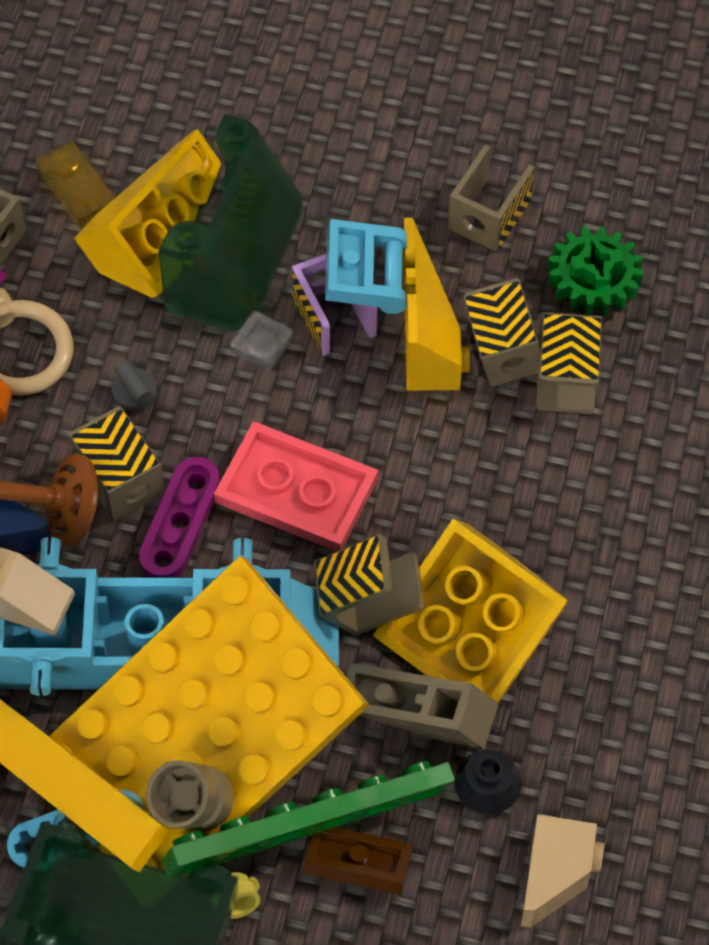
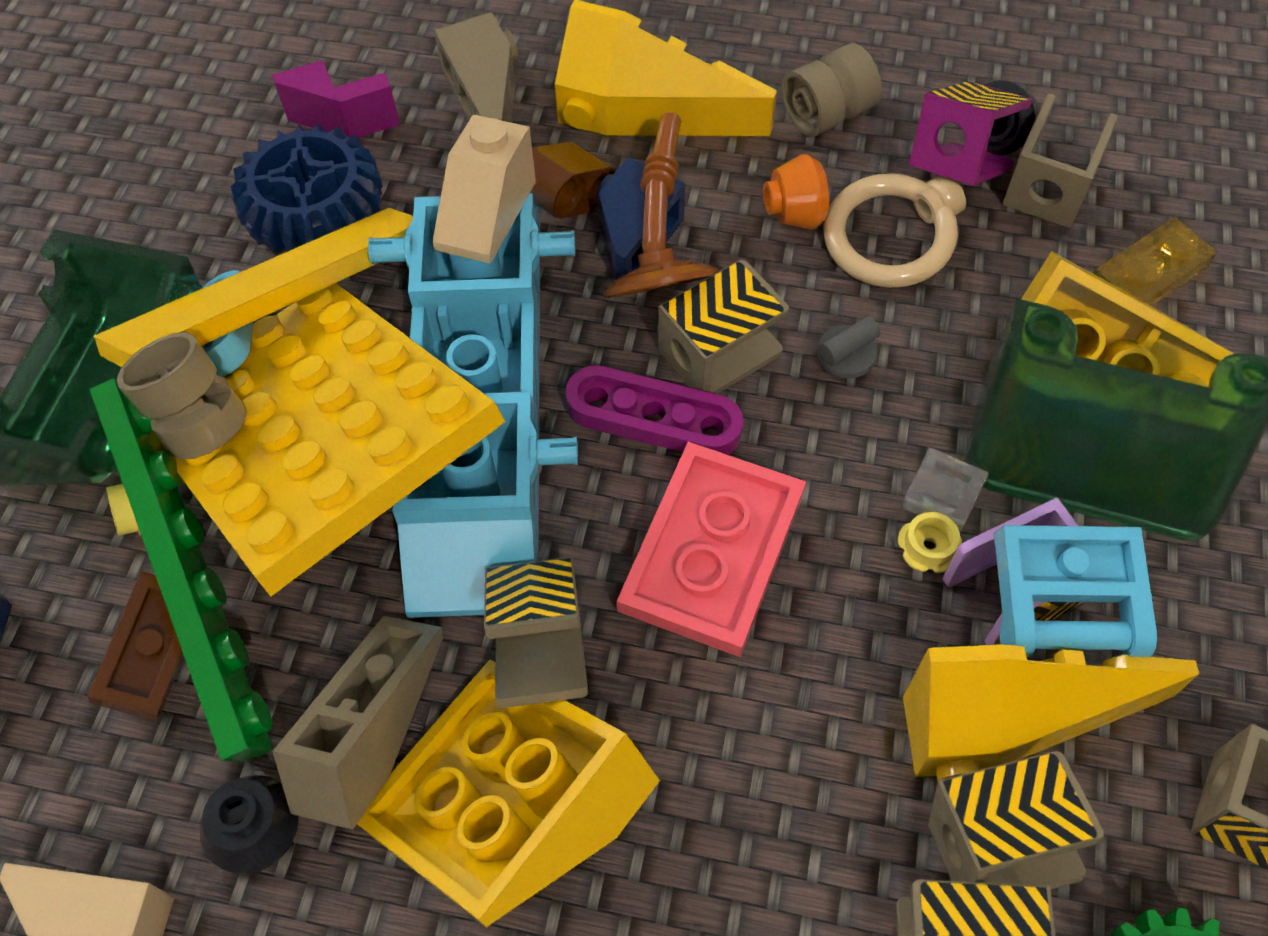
camera: 90 degrees right, 0 degrees up
none -> light yellow plate [898,512,962,573]

